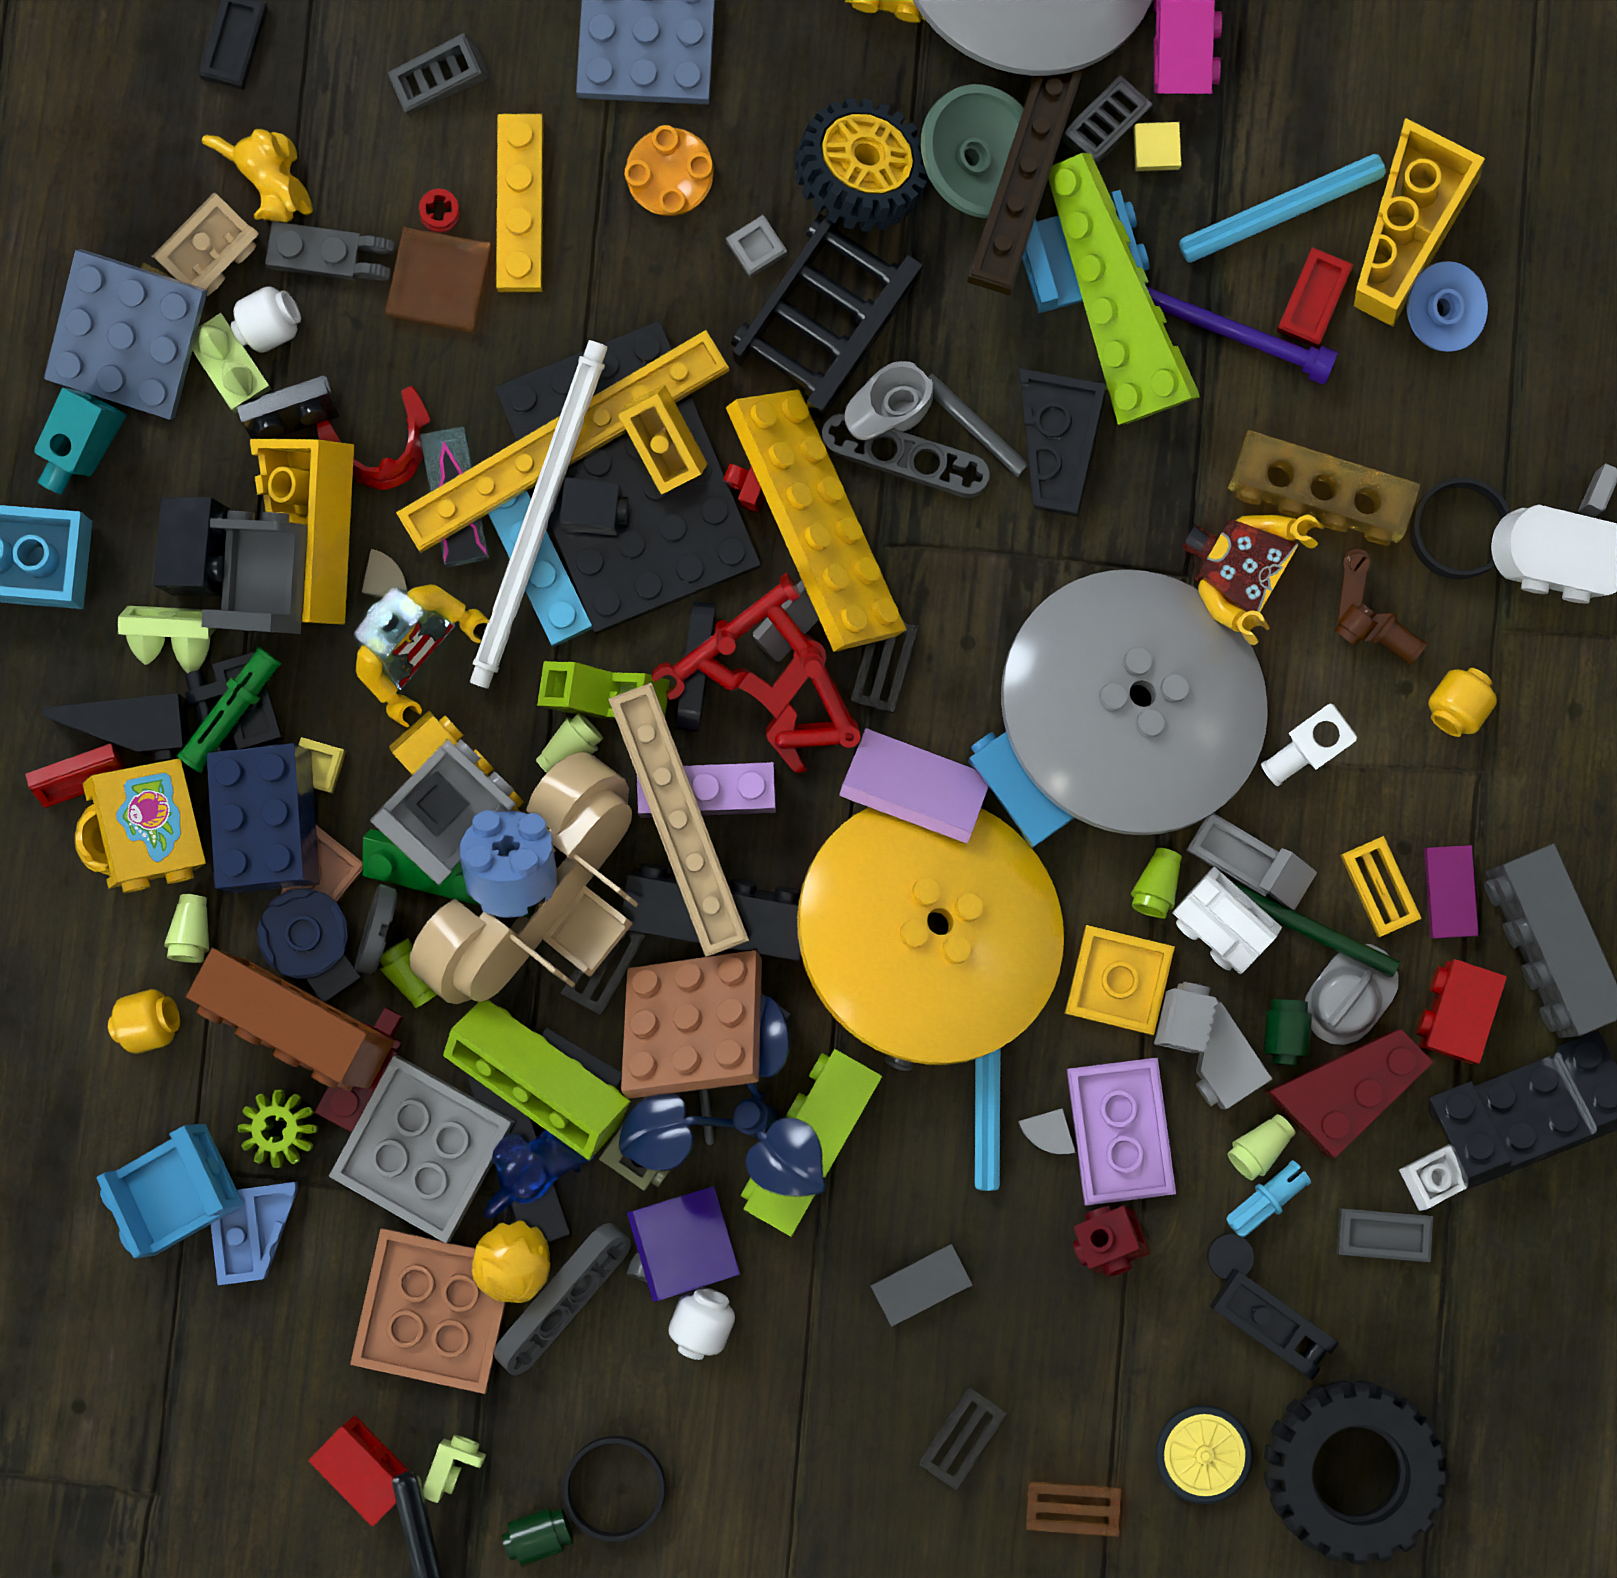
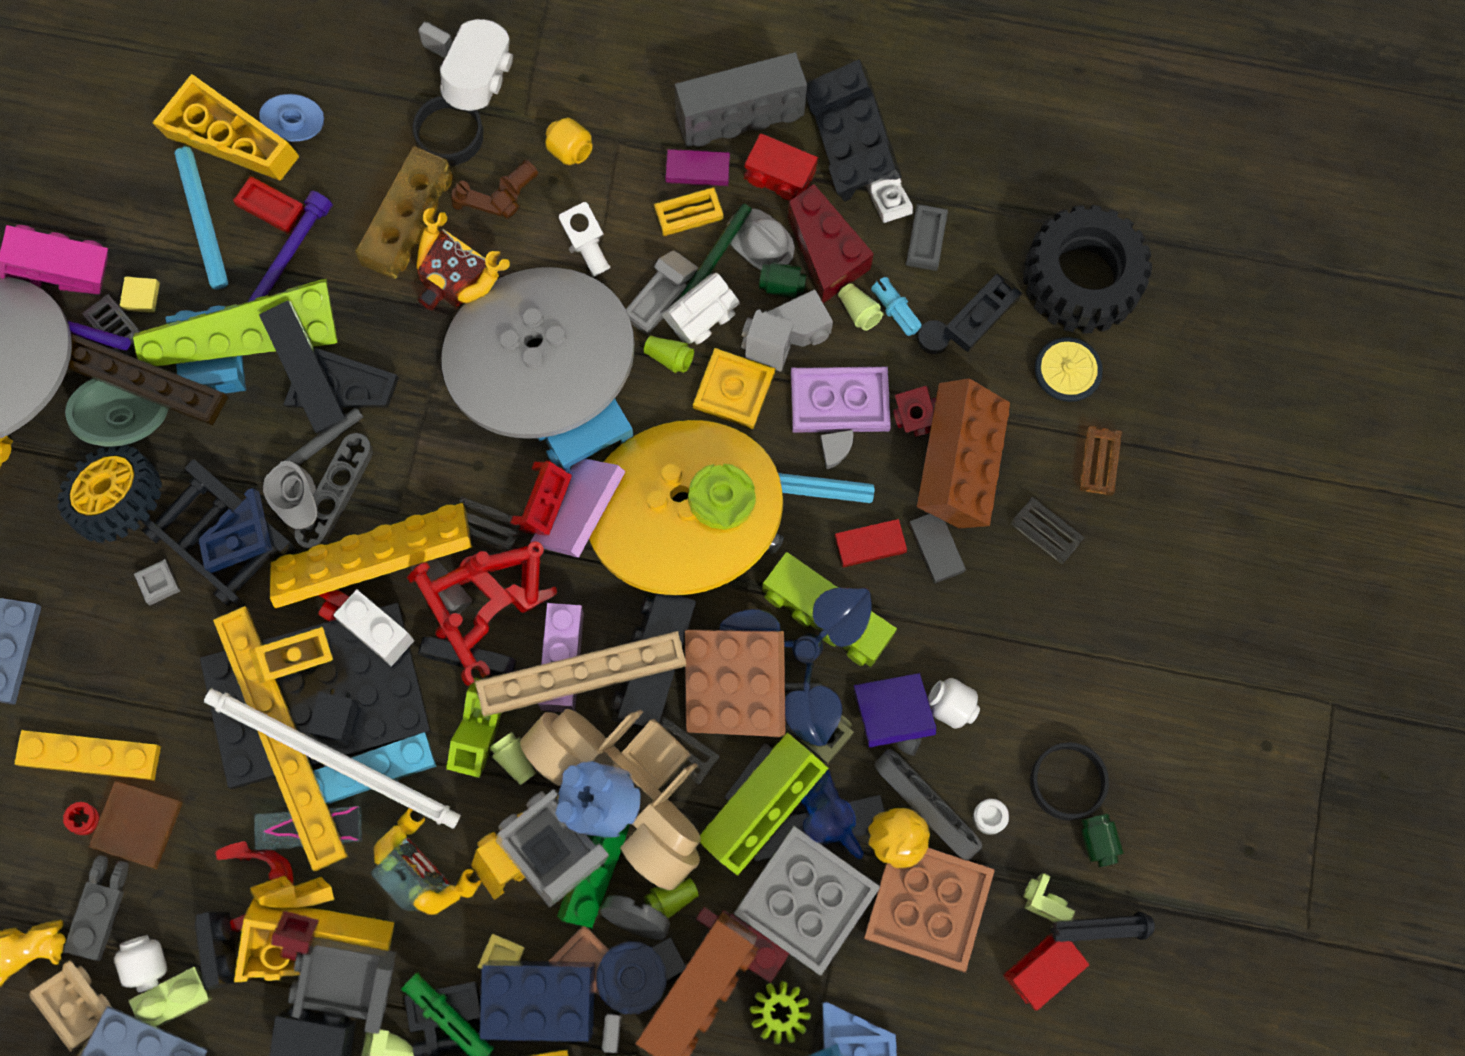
camera: 90 degrees left, 10 degrees down
dark tan tile [362,549,409,602] -> none
light orange dish [625,125,714,216] -> none
none -> dark purple bar [68,321,131,350]
none -> dark blue wing [199,488,272,573]
none -> yellow slope [250,876,334,908]
none -> black tile [259,300,347,433]
none -> dark red tile [271,911,319,961]
none -> white brick [333,590,414,666]
none -> red hinge [510,461,572,536]
none -> light grey tile [602,1015,621,1053]
none -> lime tile [688,464,756,530]
none -> red tile [834,519,907,568]
none -> dark orange brick [917,378,1010,529]
none -> white tile [973,799,1009,835]

